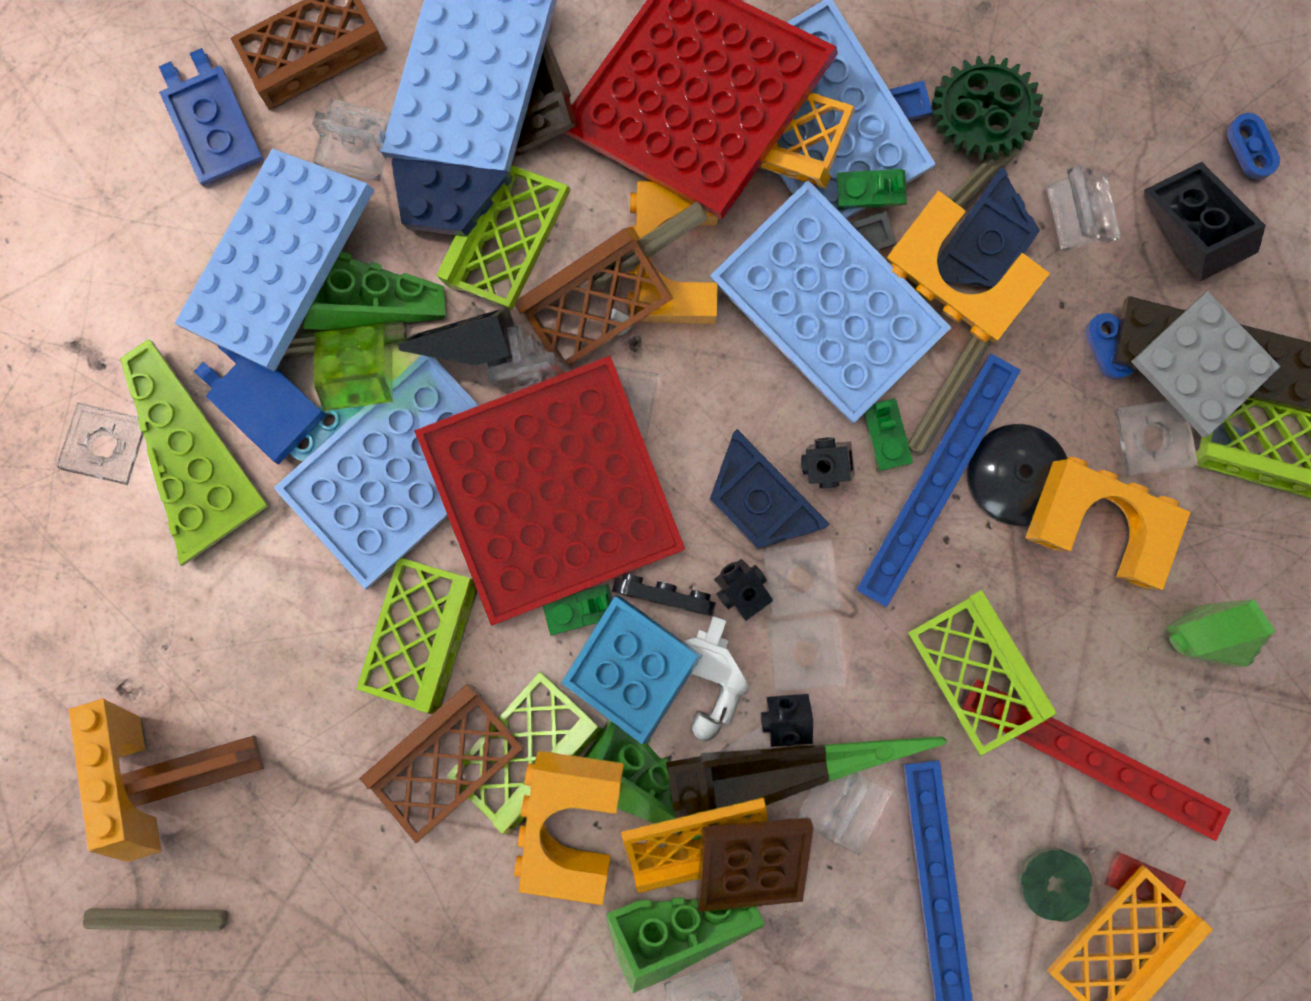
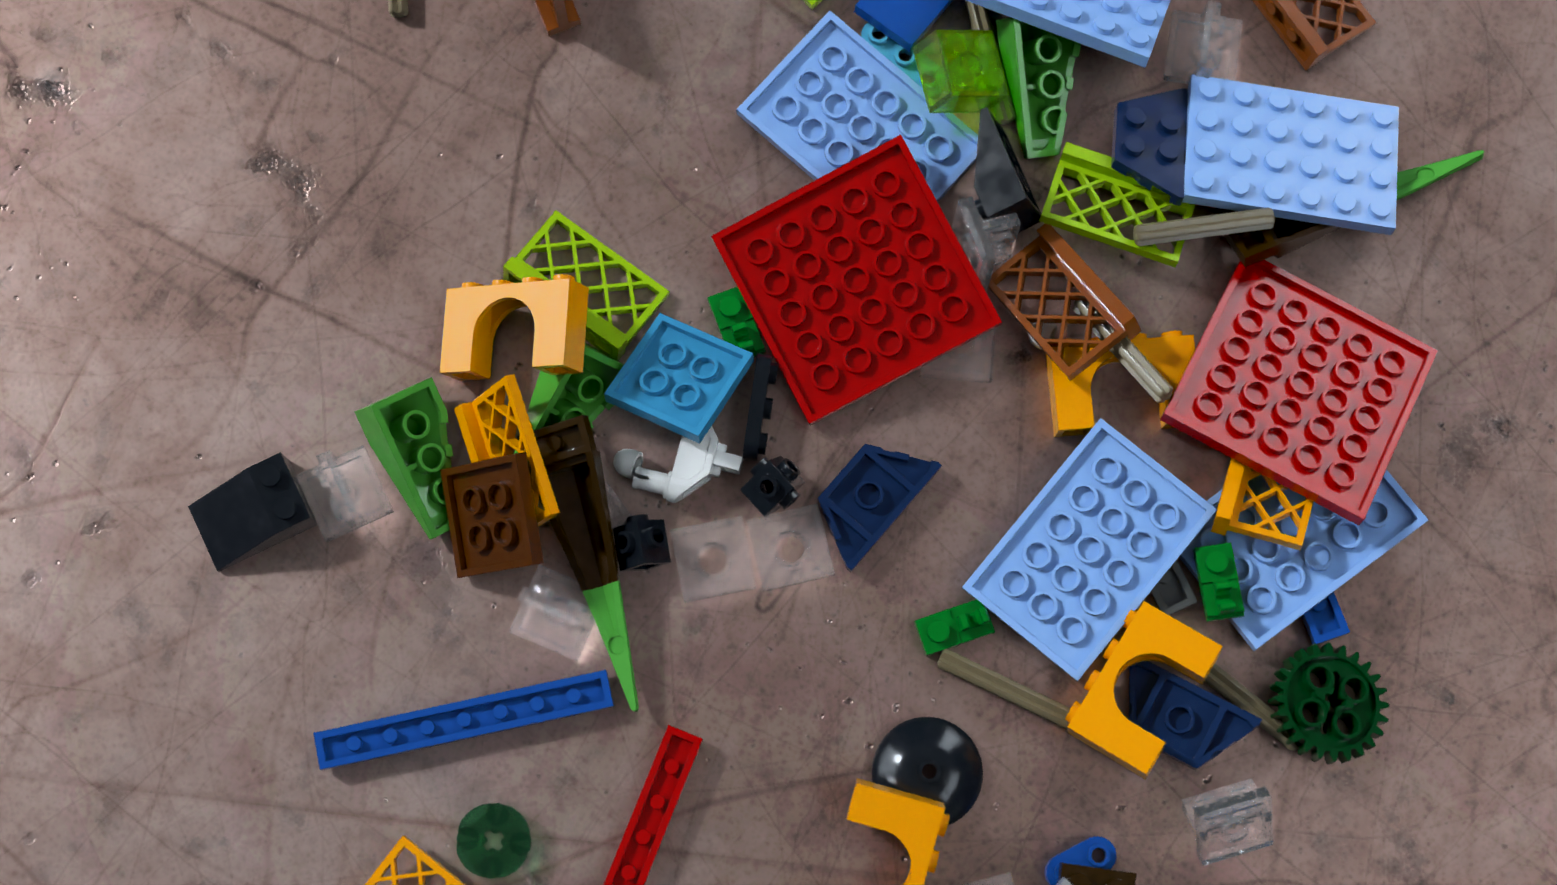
camera: 80 degrees right, 5 degrees down
lime fence [356,558,477,714] -> none
dark orange fence [359,684,524,843] -> none
black brick [801,437,855,489] -> none
blue plate [855,353,1021,608] -> none
lime fence [908,590,1057,756] -> none
none -> dark tan axle [1133,208,1275,246]

